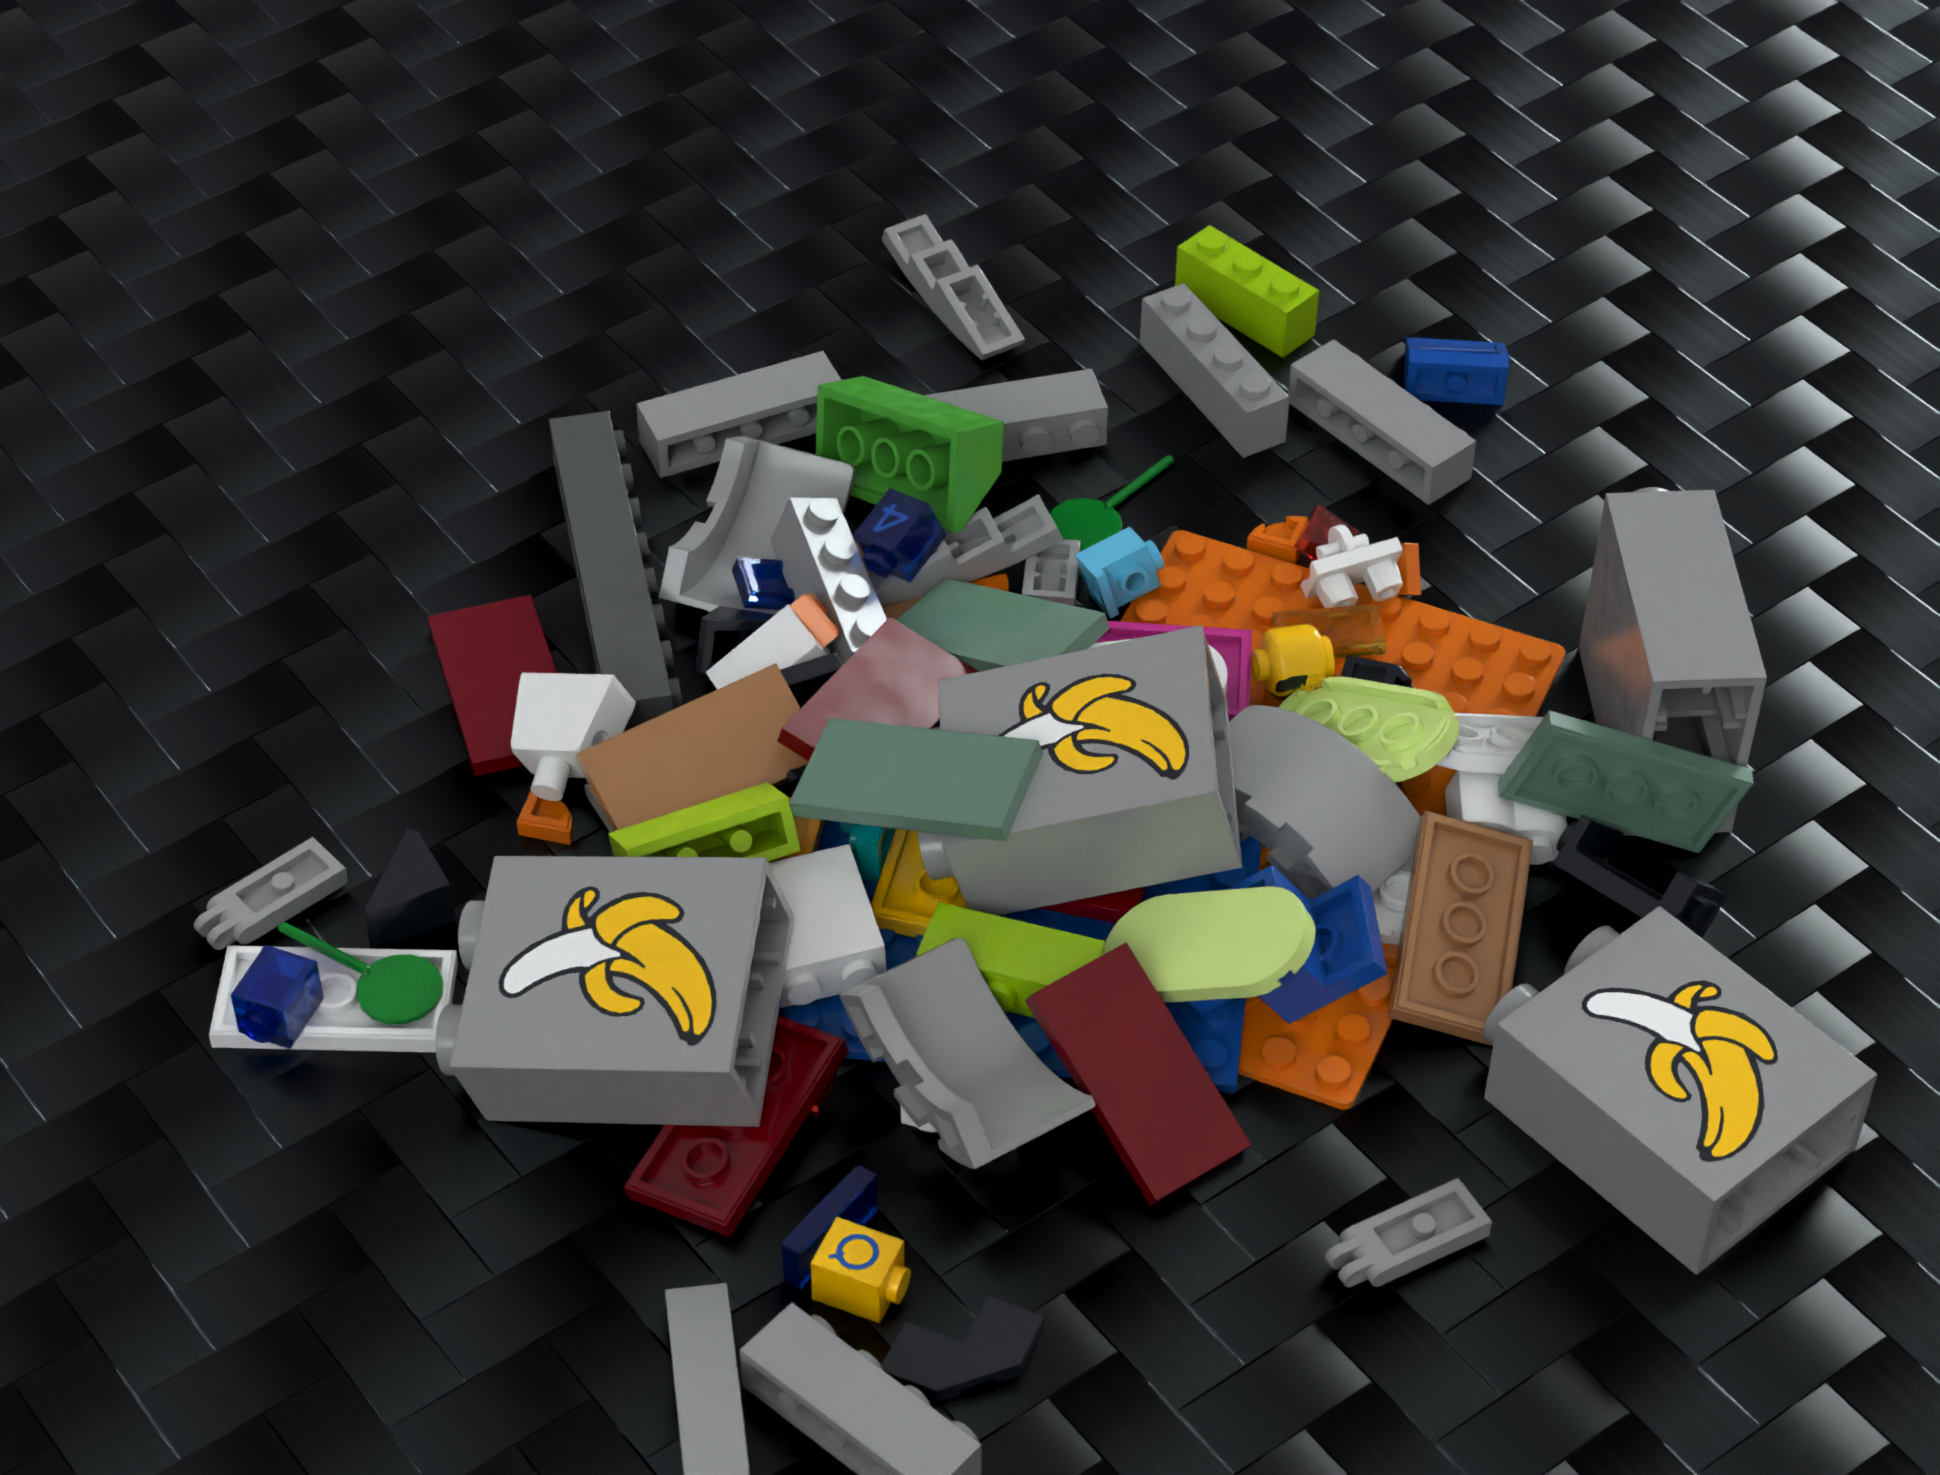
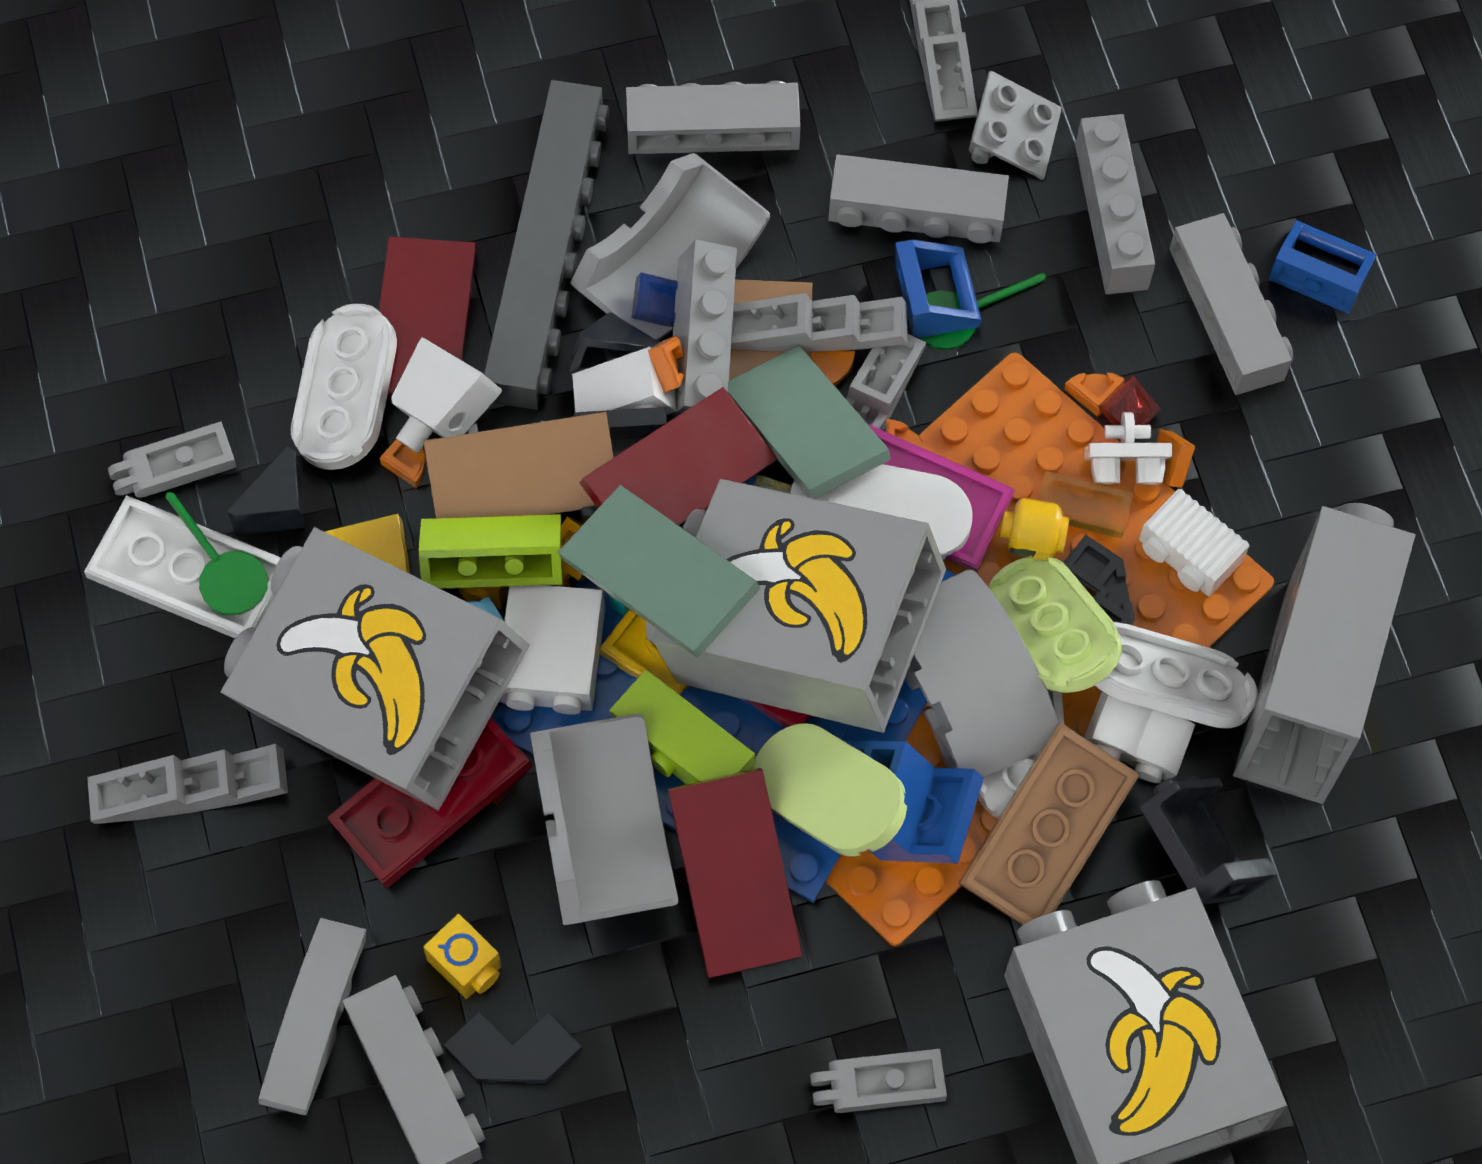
camera: 20 degrees right, 20 degrees up
clear blue brick [231,945,324,1049] -> none
clear blue tile [782,1165,877,1290] -> none
bright green slope [816,376,1004,533] -> none
clear blue brick [853,488,947,583] -> none
medium azure brick [1075,527,1164,619] -> none
lime brick [1175,225,1319,358] -> none
sand green tile [1498,710,1754,853] -> none
none -> light grey slope [88,744,288,824]
none -> white tile [291,304,397,470]
none -> blue tile [895,240,982,338]
none -> light grey hinge [969,71,1062,180]
none -> white brick [1139,489,1249,597]

